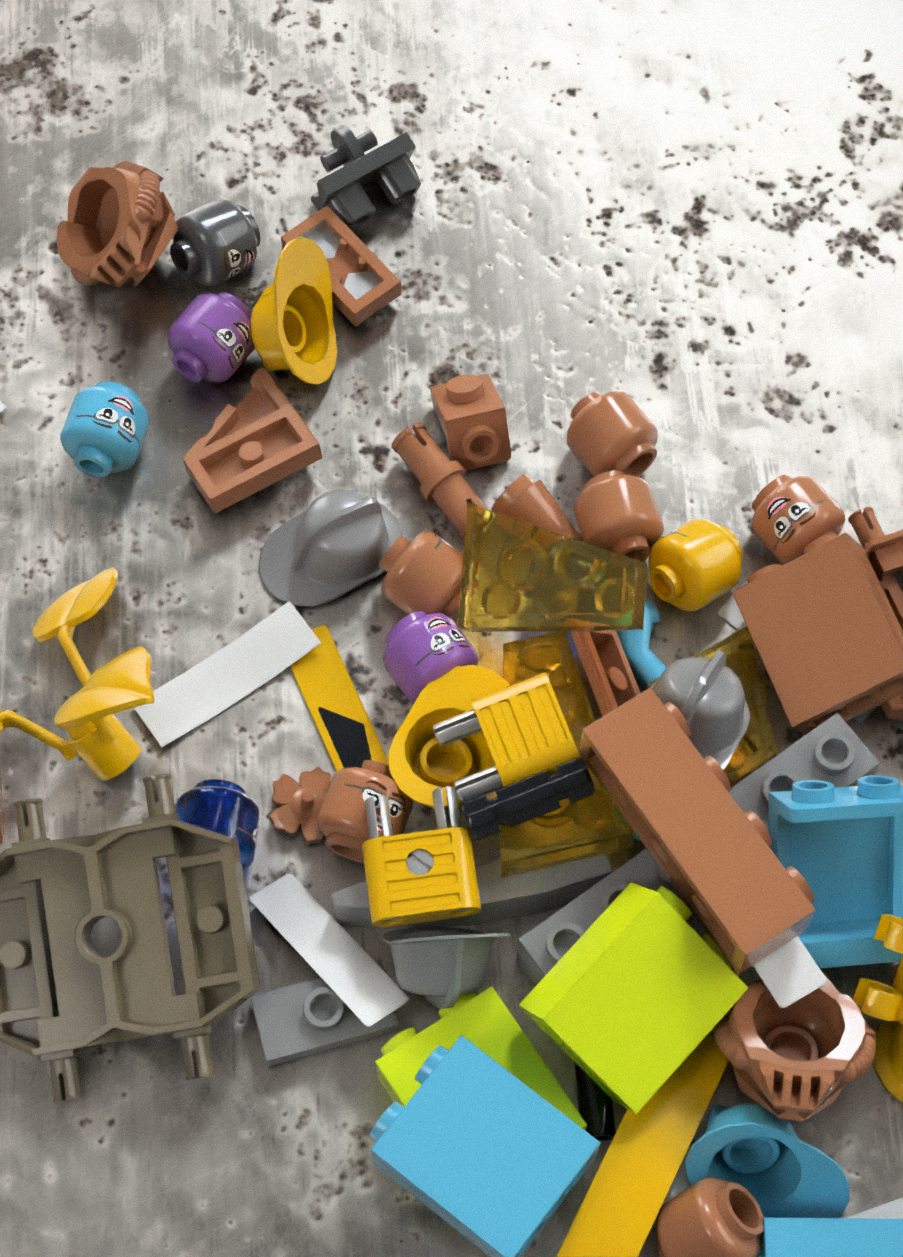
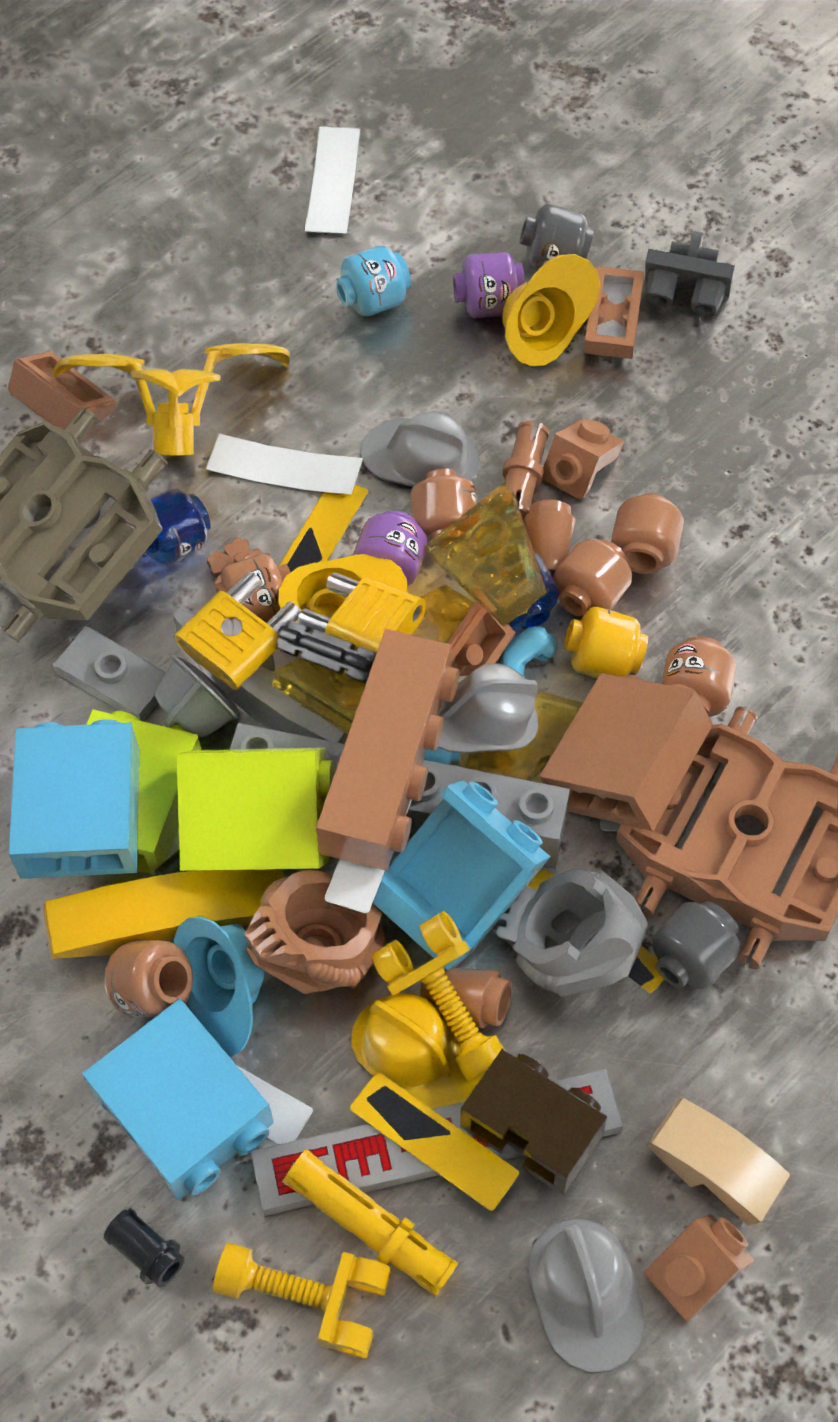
camera: 50 degrees right, 5 degrees down
nougat helmet [57,161,179,287] -> none
nougat wing [183,367,322,514] -> none
white sticker [250,874,409,1027] -> none

